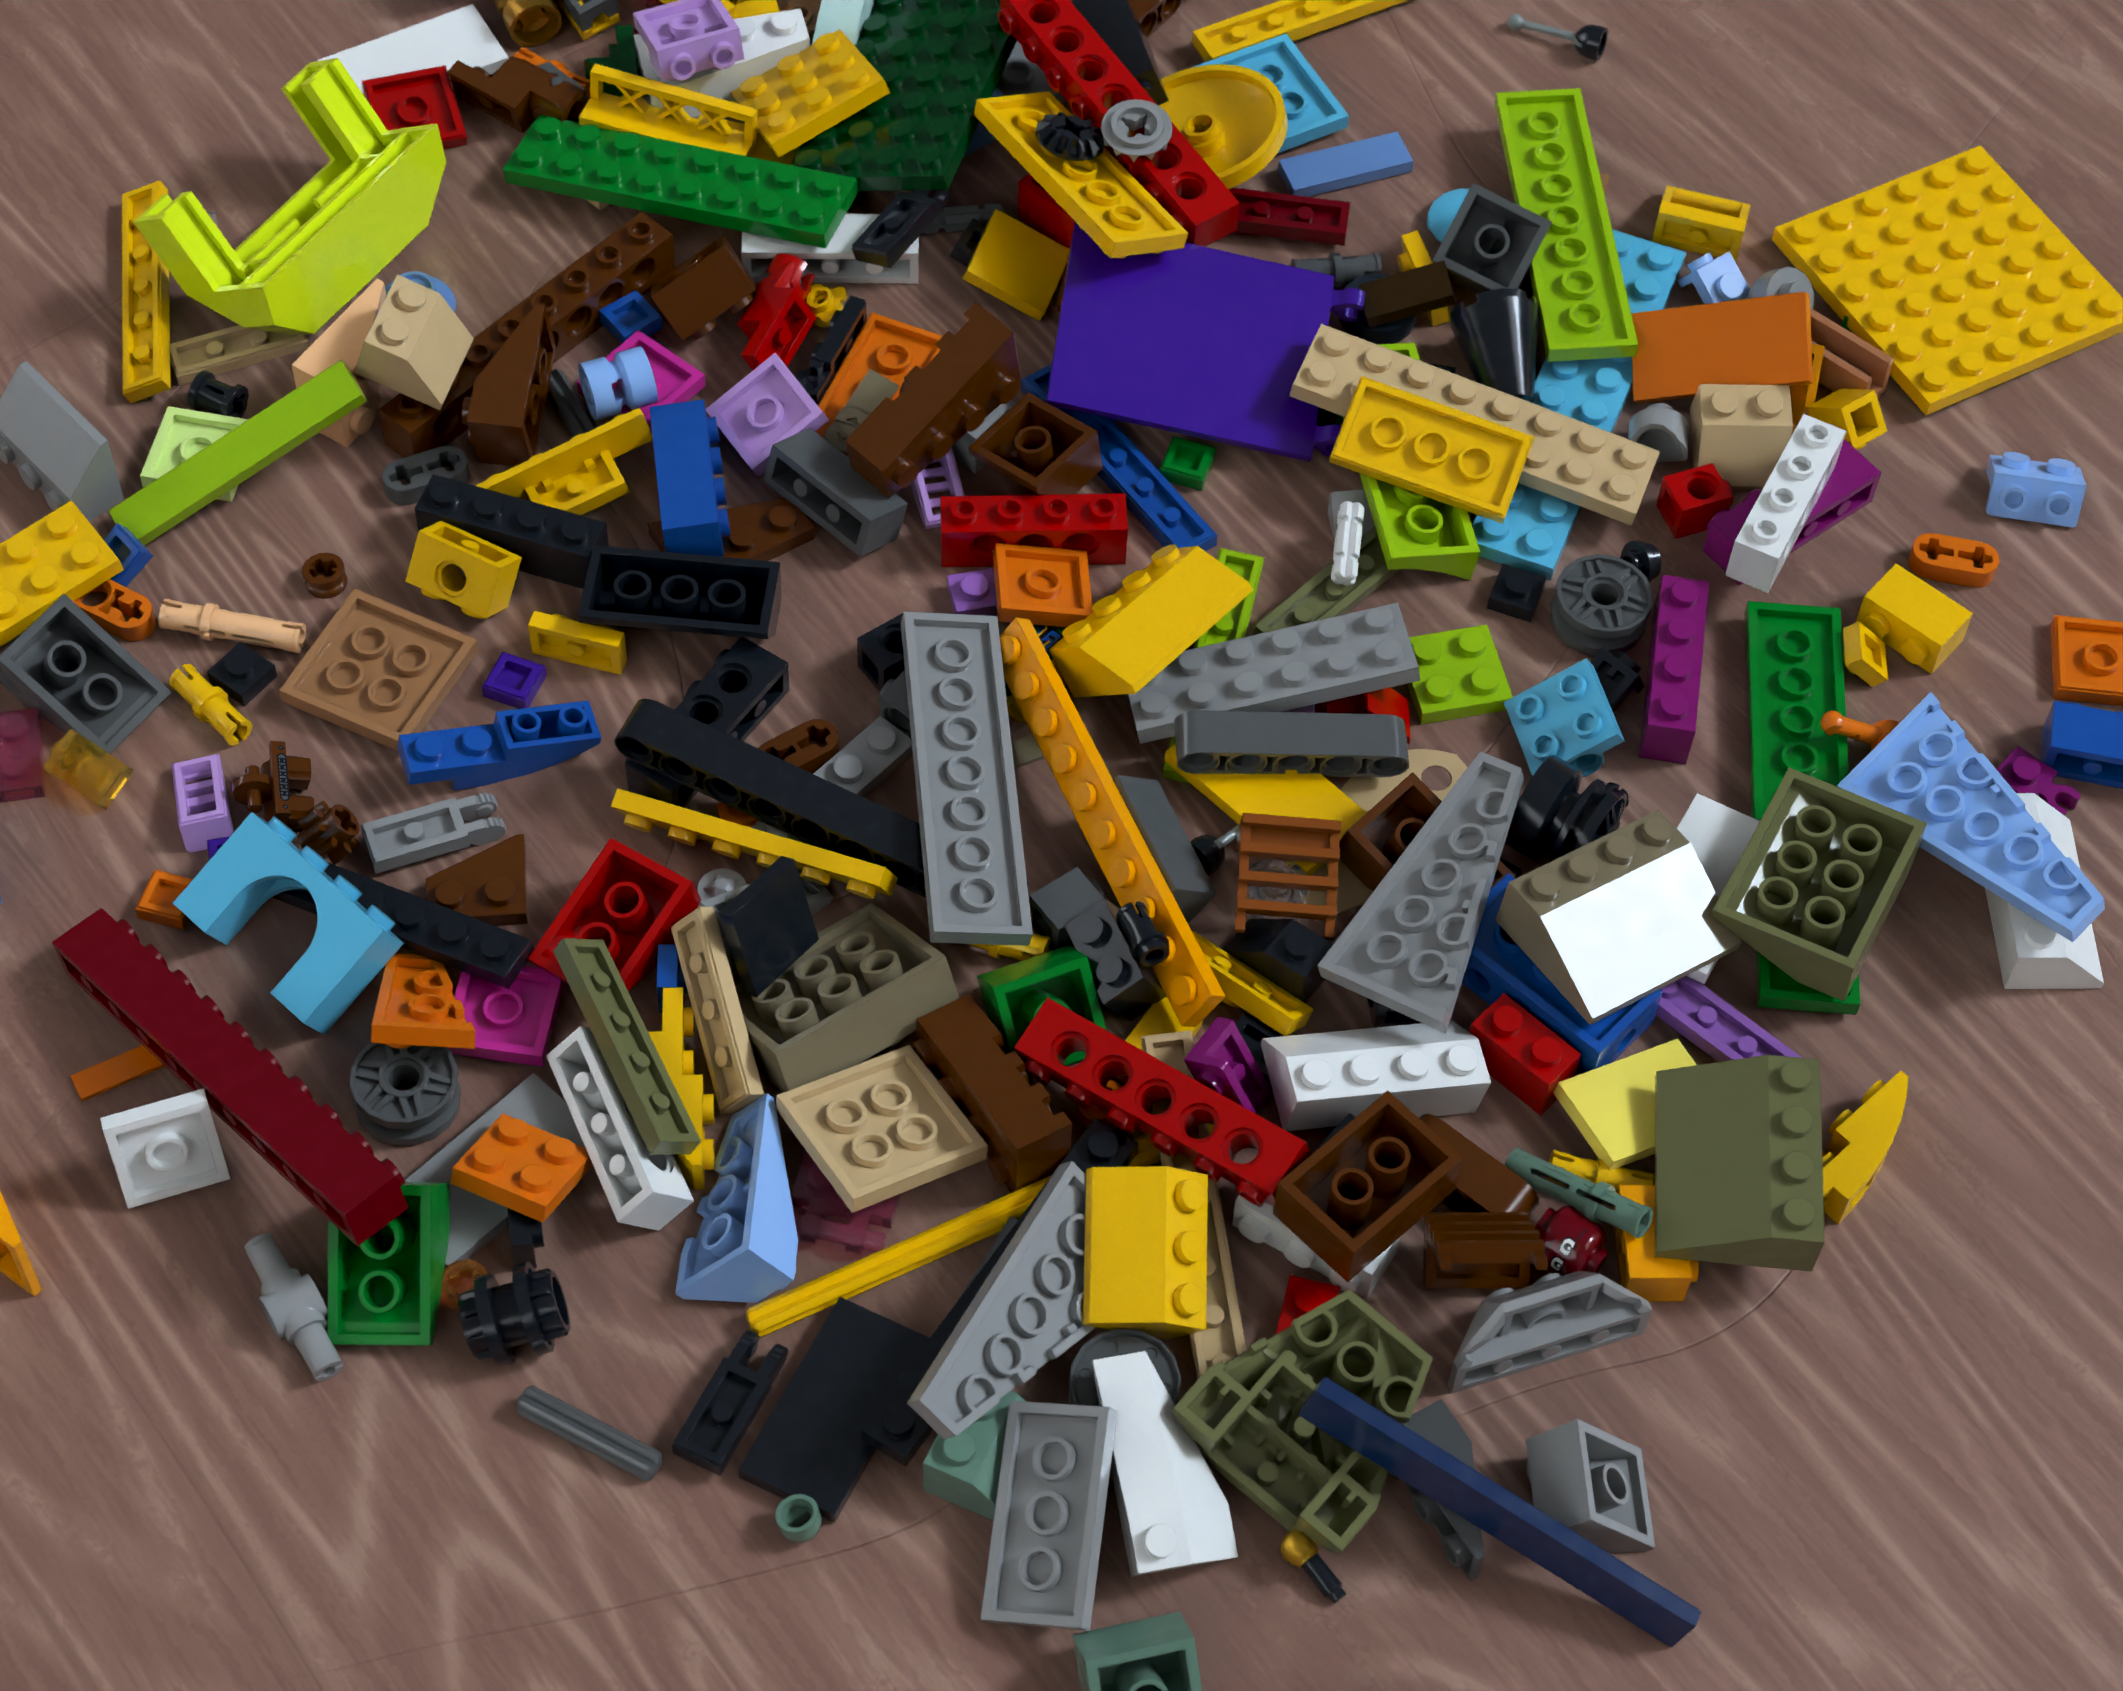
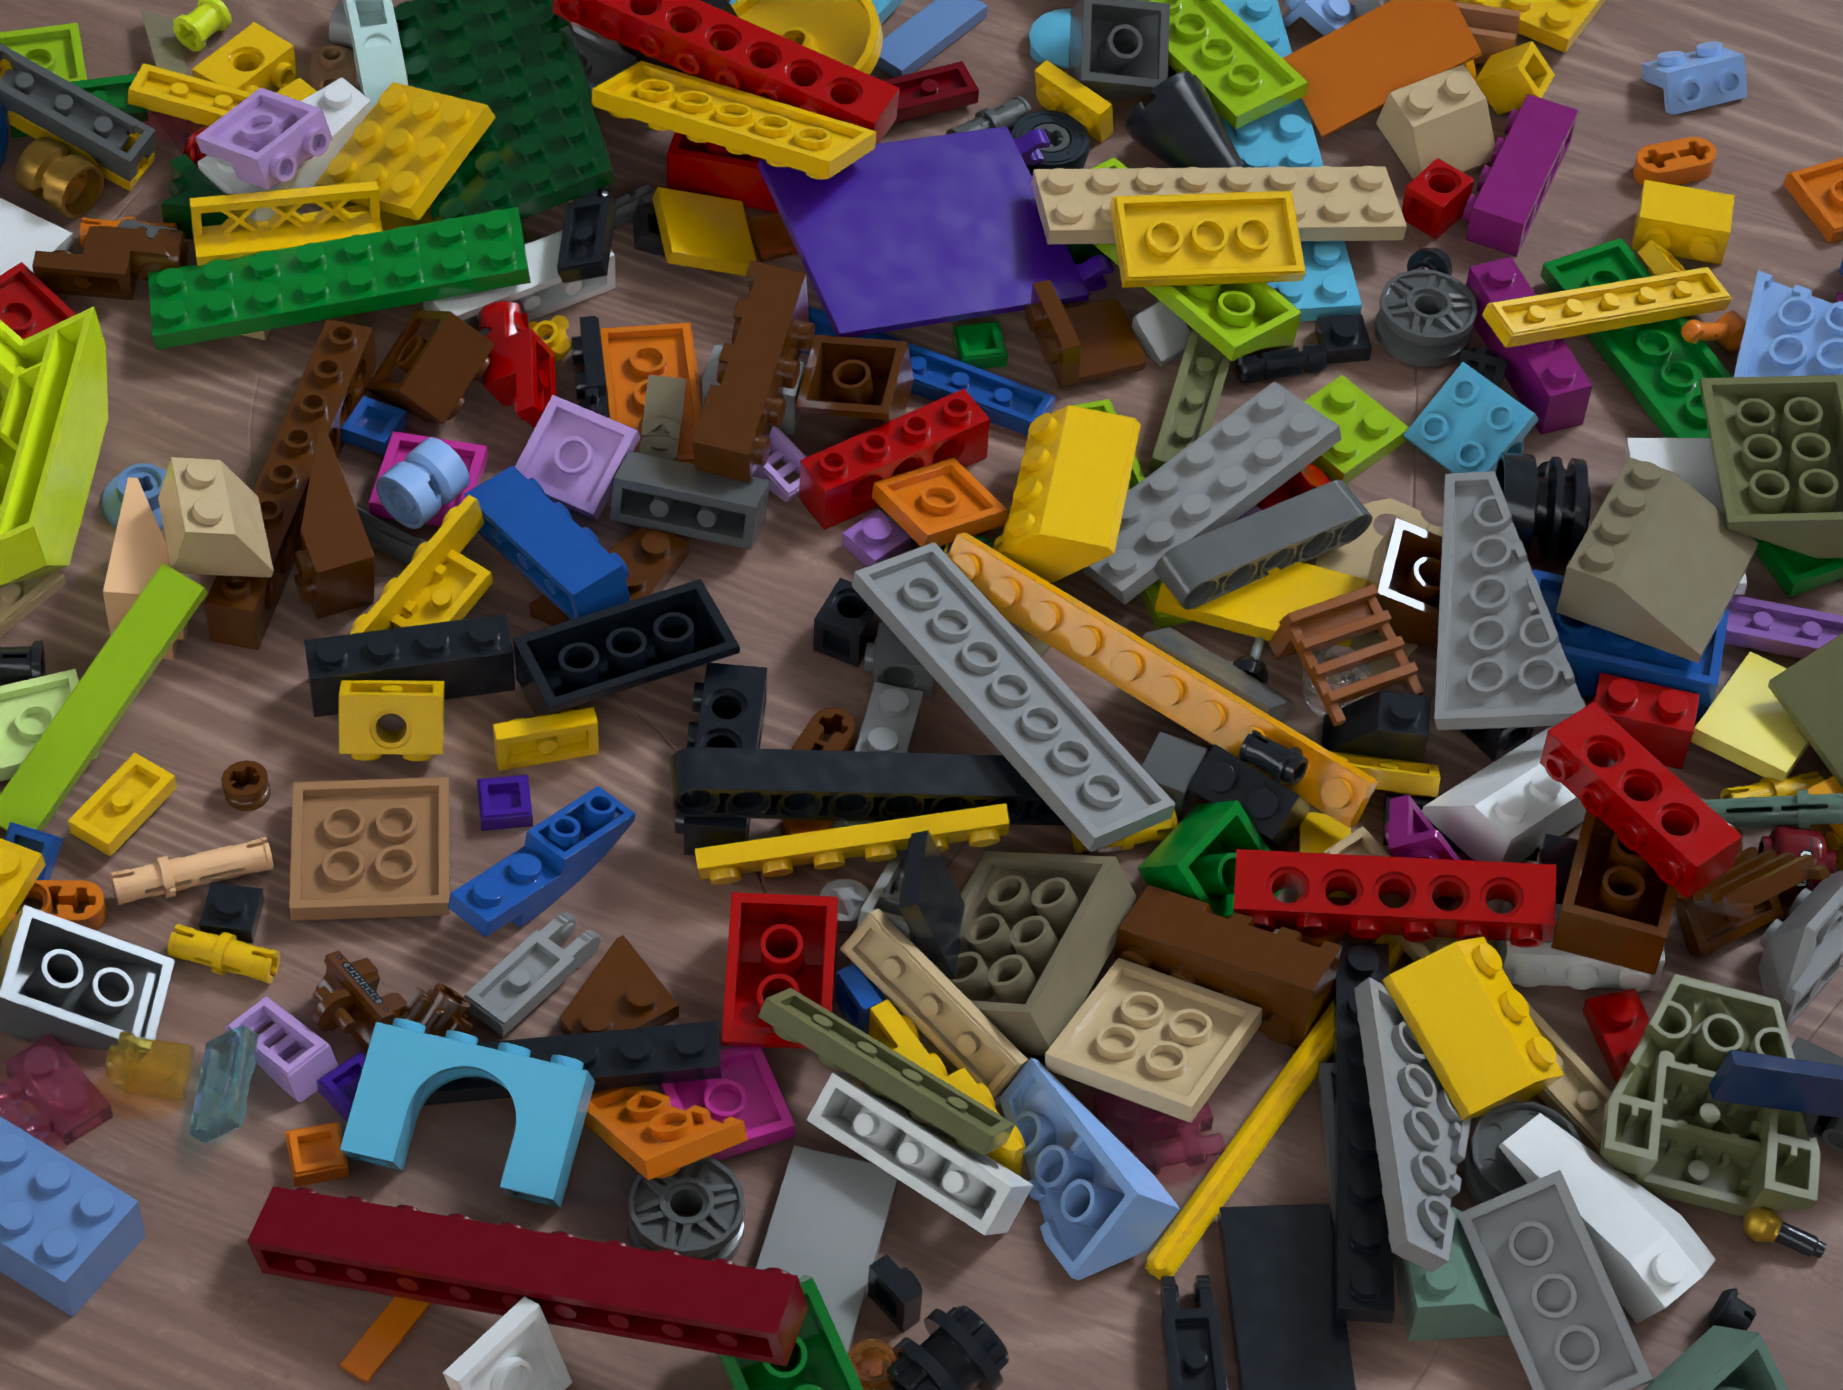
camera: 30 degrees left, 5 degrees down
dark grey beam [382,446,470,505] -> none
orange plate [450,1113,592,1223] -> none
black gear [1035,112,1105,161] -> none
light grey gear [1101,99,1172,162] -> none
white axle [1331,501,1364,586] -> none
dark brown tile [1359,260,1456,328] -> none
light grey piece [1628,403,1689,462] -> none
white brick [1725,414,1846,593] -> none
none -> yellow plate [68,752,177,857]
none -> clear light blue plate [189,1025,259,1144]
none -> reddish brown bracket [1025,280,1146,388]
none -> black axle [1235,343,1327,383]
none -> yellow tile [1482,267,1732,348]
none -> red brick [1540,701,1742,899]
none -> black piece [1707,1288,1756,1330]

